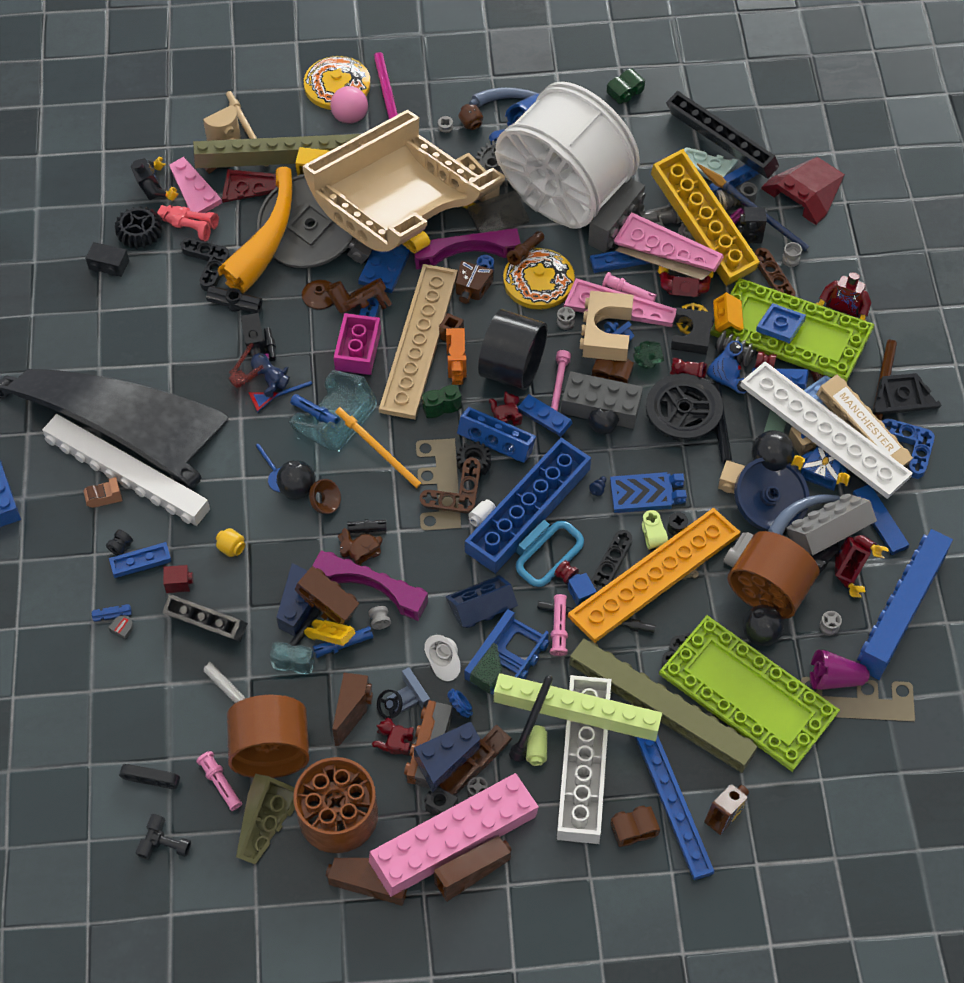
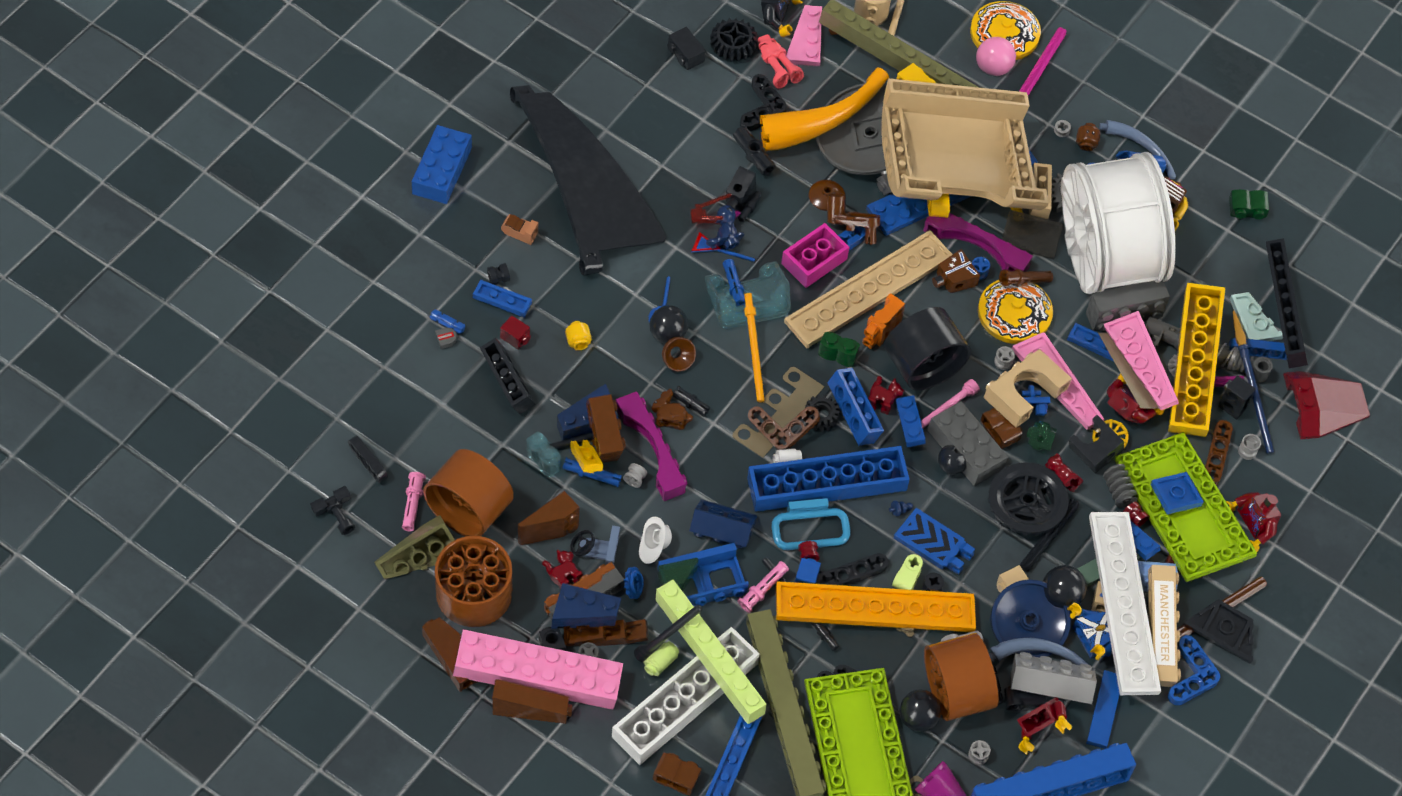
camera: 35 degrees right, 0 degrees up
white brick [42,414,210,526] -> none
white axle [204,662,245,703] -> none
dark red wing [222,169,277,203] -> none
reddish brown brick [439,313,464,341] -> none
bright pink pin [602,272,657,302] -> none
blue head [706,341,747,394] -> none
light orange panel [713,292,744,333] -> none

